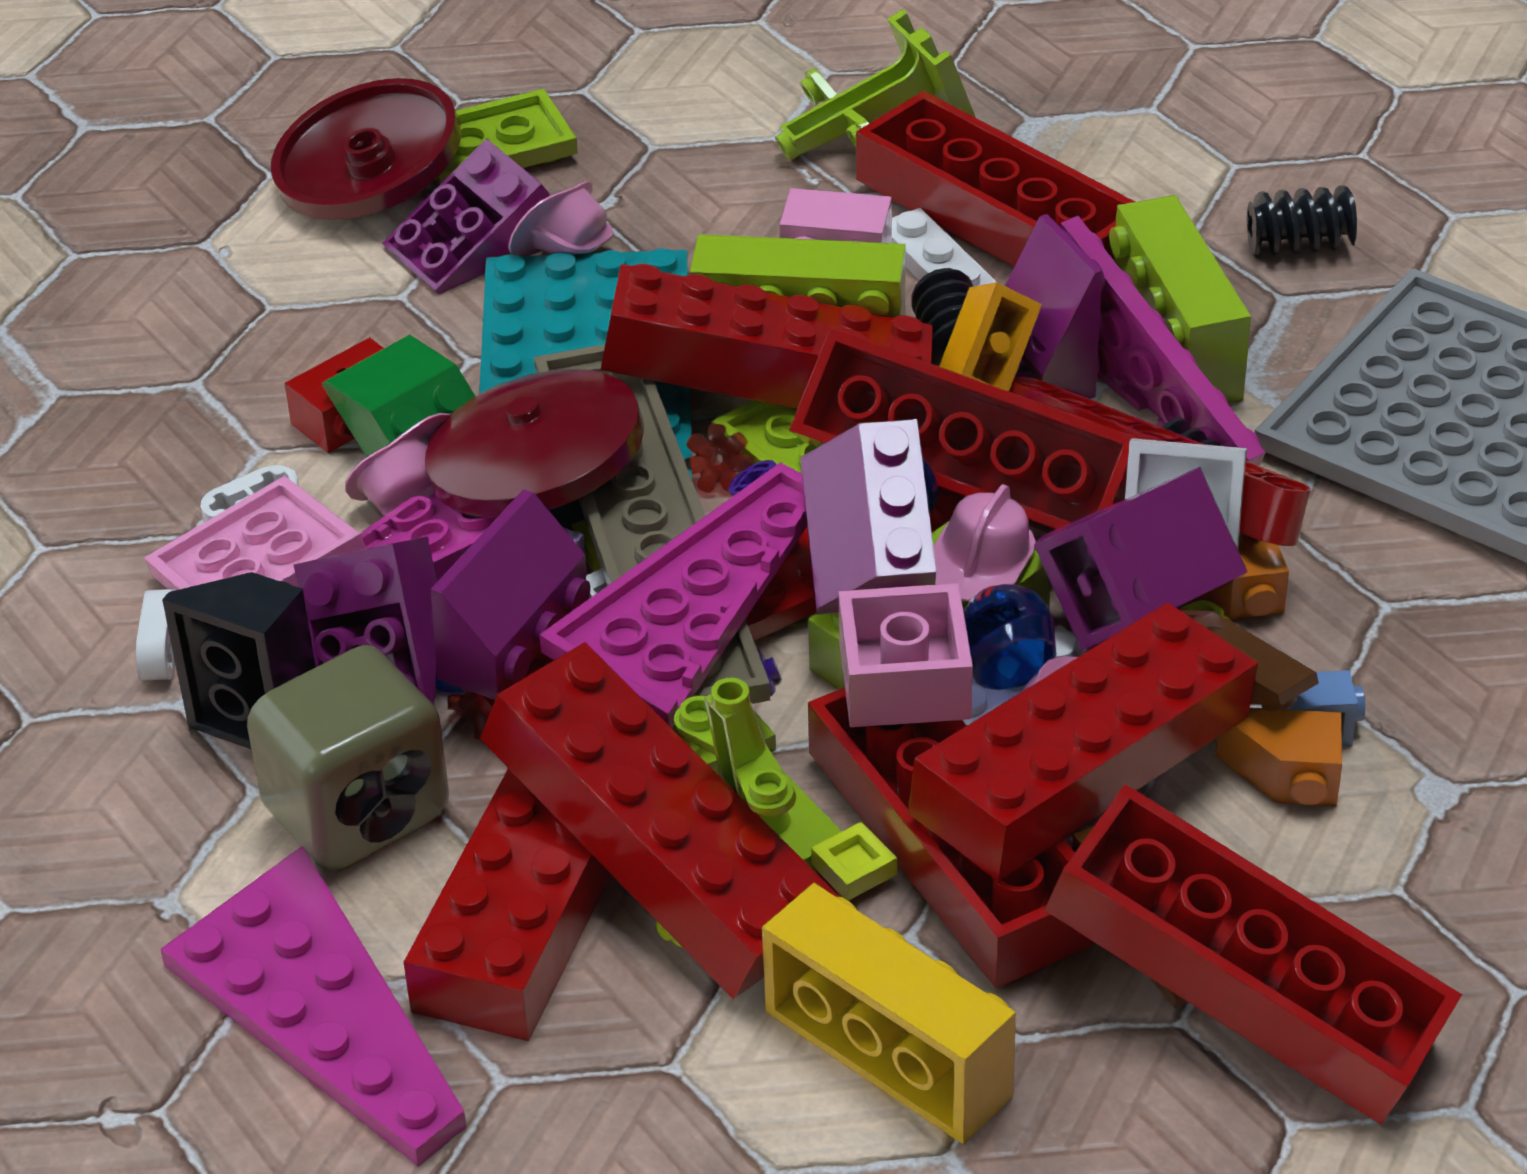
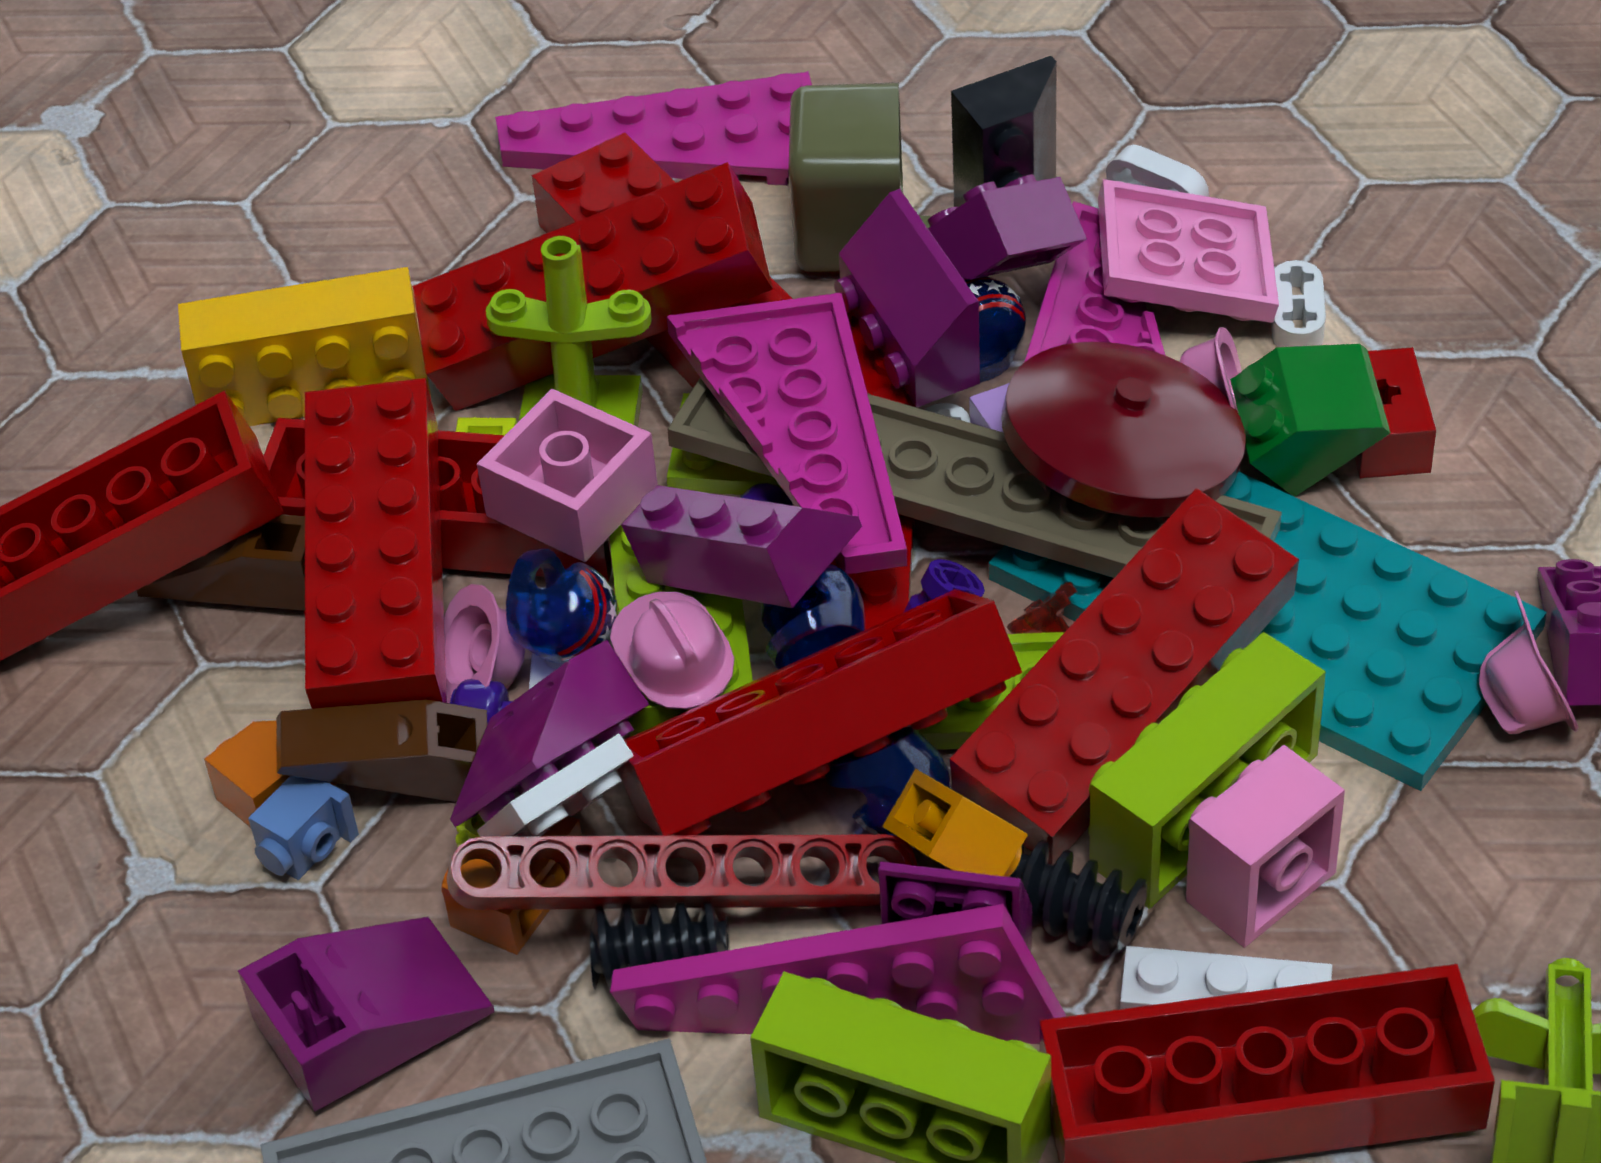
camera: 130 degrees right, 5 degrees up
none -> magenta slope [238,917,495,1112]

